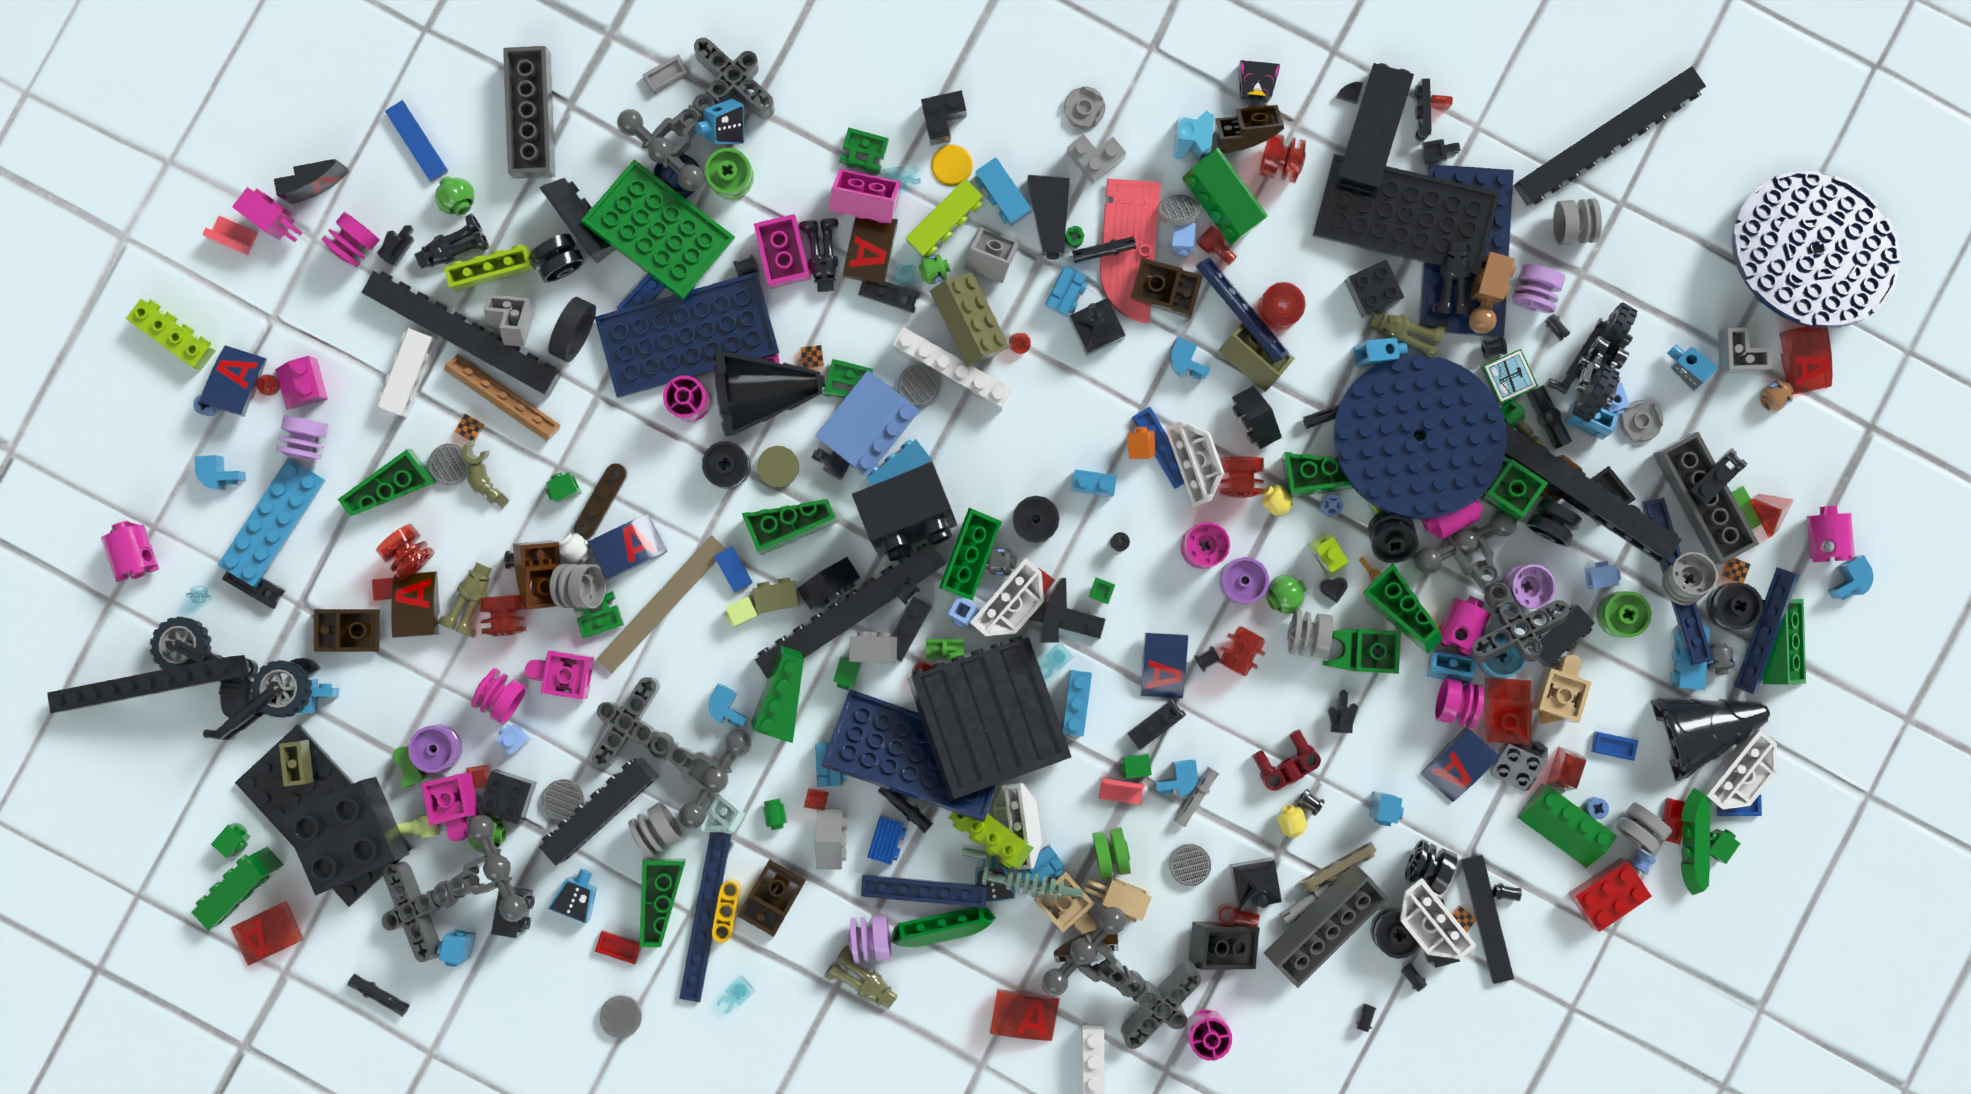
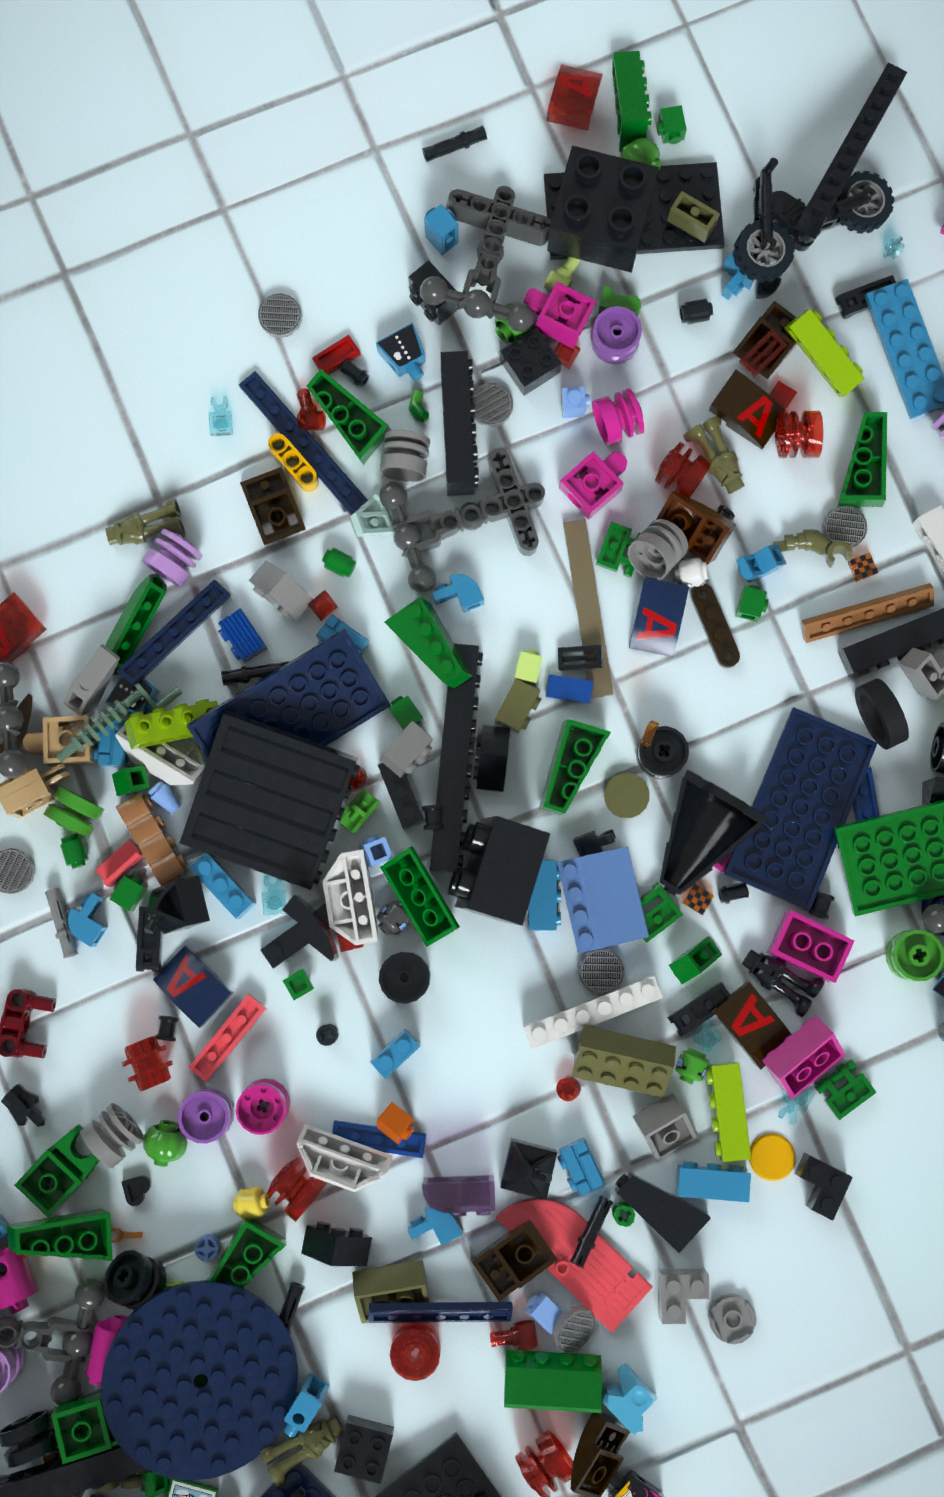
camera: 130 degrees right, 5 degrees down
dark pink cylinder [663,375,712,423] -> none
lime torso [1307,533,1349,578] -> none
none -> green brick [60,833,89,869]
none -> light grey slope [63,644,120,716]
none -> green brick [112,765,150,796]
none -> medium nougat brick [116,793,188,886]
none -> black piece [144,875,210,934]
none -> light blue cone [148,780,182,815]
none -> coral plate [188,994,267,1082]
none -> clear red pin [296,389,326,431]
none -> black pin [340,360,369,386]
none -> green arm [408,390,429,422]
none -> clear purple brick [422,1175,495,1216]
none -> black tile [558,645,604,671]
none -> bright green plant [621,138,661,171]
none -> clear orange tile [640,720,659,747]
none -> green slope [668,936,722,984]
none -> black brick [679,298,713,325]
none -> black pin [718,883,749,904]
none -> dark azure brick [736,544,787,583]
none -> clear red tile [739,329,788,378]
none -> lime brick [784,309,865,397]

